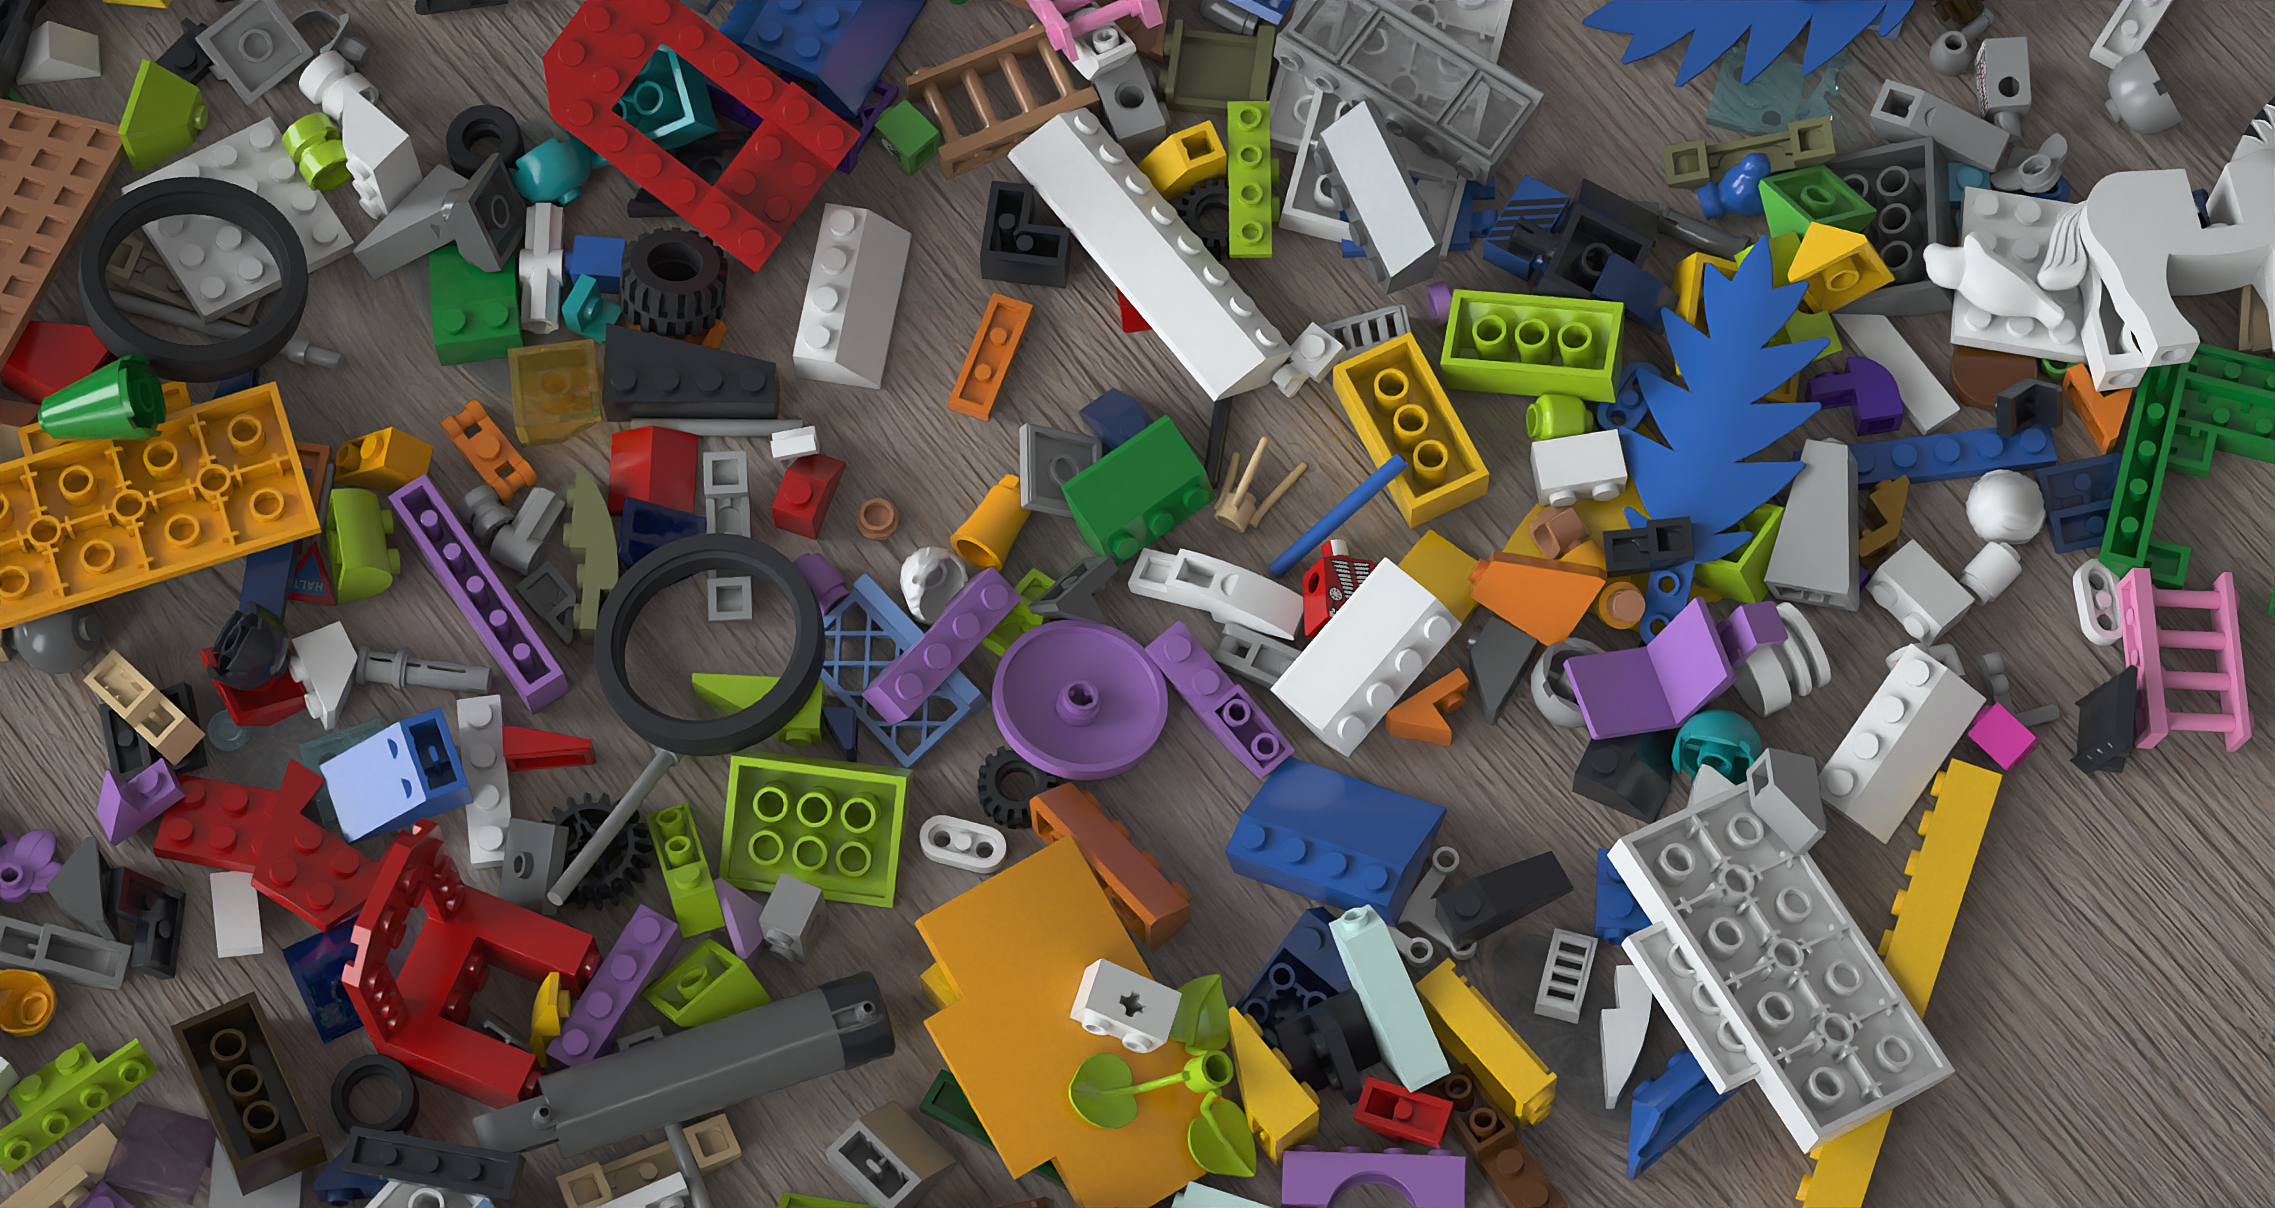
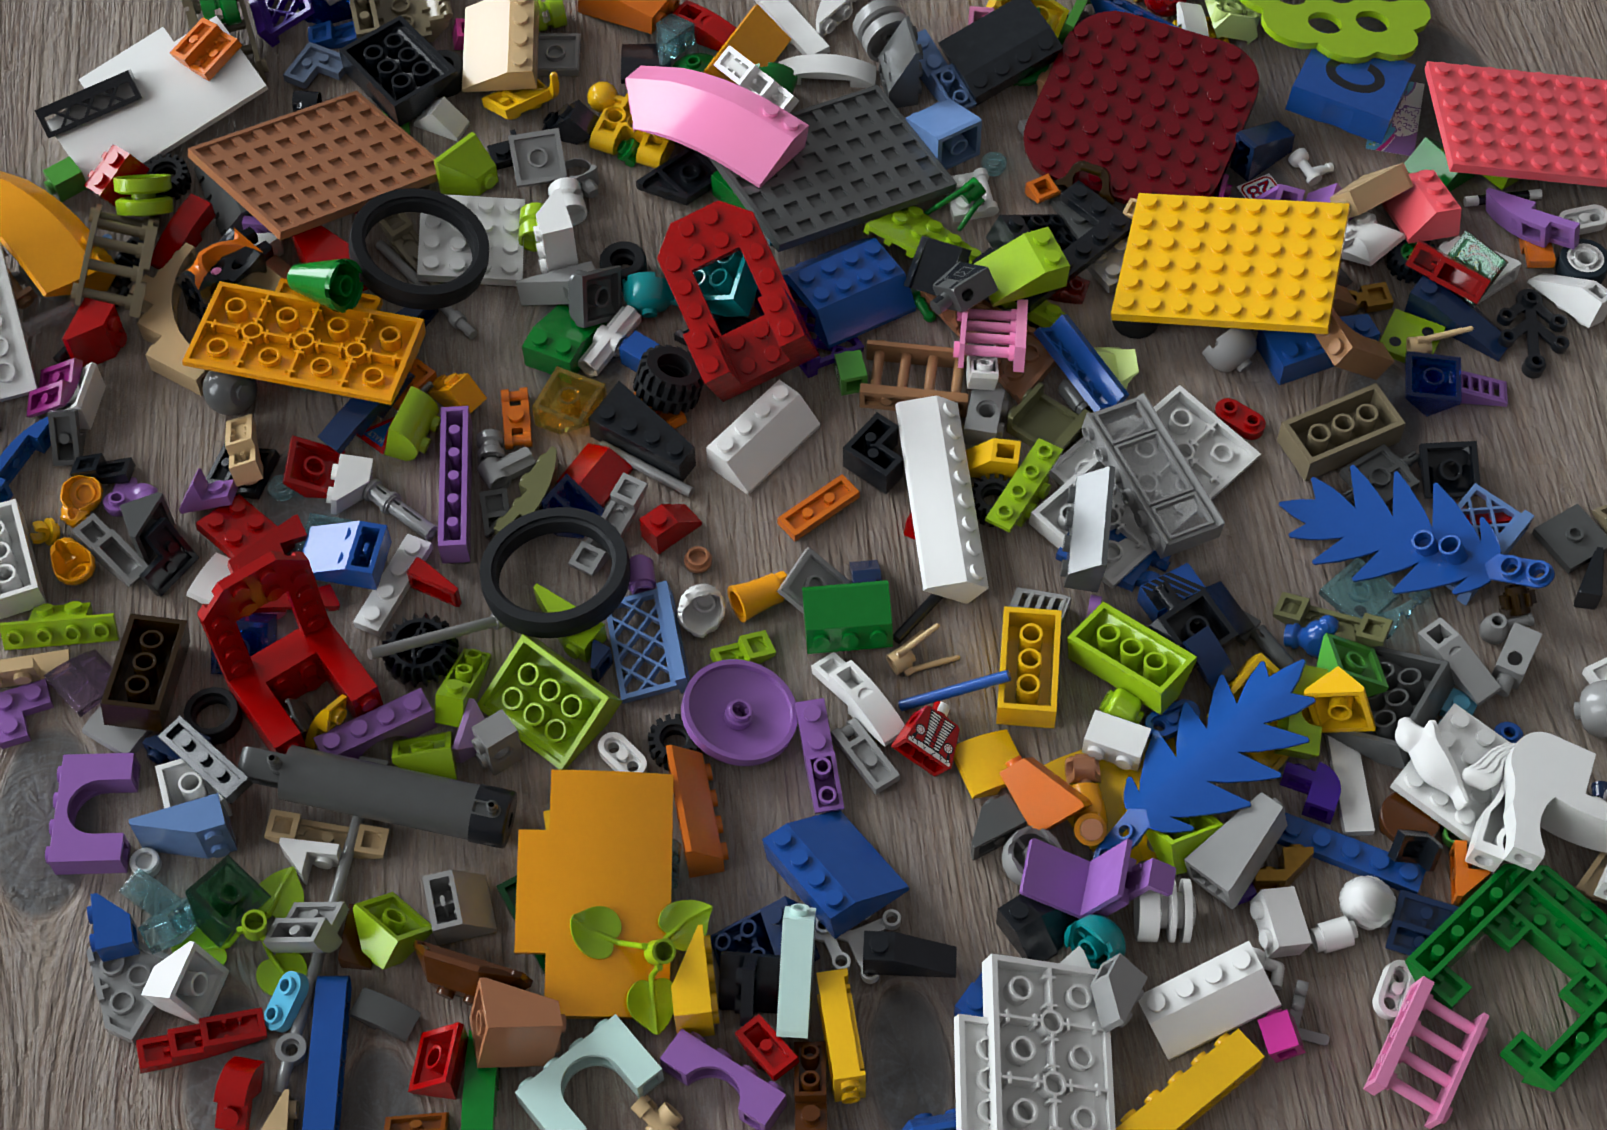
camera: 30 degrees right, 10 degrees down
black cylinder [207,600,291,690] -> none
dark grey plate [498,817,569,916] -> none
teal bracket [562,273,623,345] -> none
white slope [770,426,820,461] -> none
medium lavender arch [860,567,1022,725] -> none
dark grey slope [1028,556,1118,624] -> none
white brick [1069,958,1182,1053] -> none
white slope [1270,557,1462,757] -> none
white plate [1272,322,1347,399] -> none
orange slope [1385,667,1469,746] -> none
white slope [1534,928,1598,1024] -> none
white slope [1599,965,1653,1109] -> none
black slope [1603,516,1695,578] -> none
light grey plate [1990,133,2069,193] -> none
black slope [2069,664,2138,775] -> none

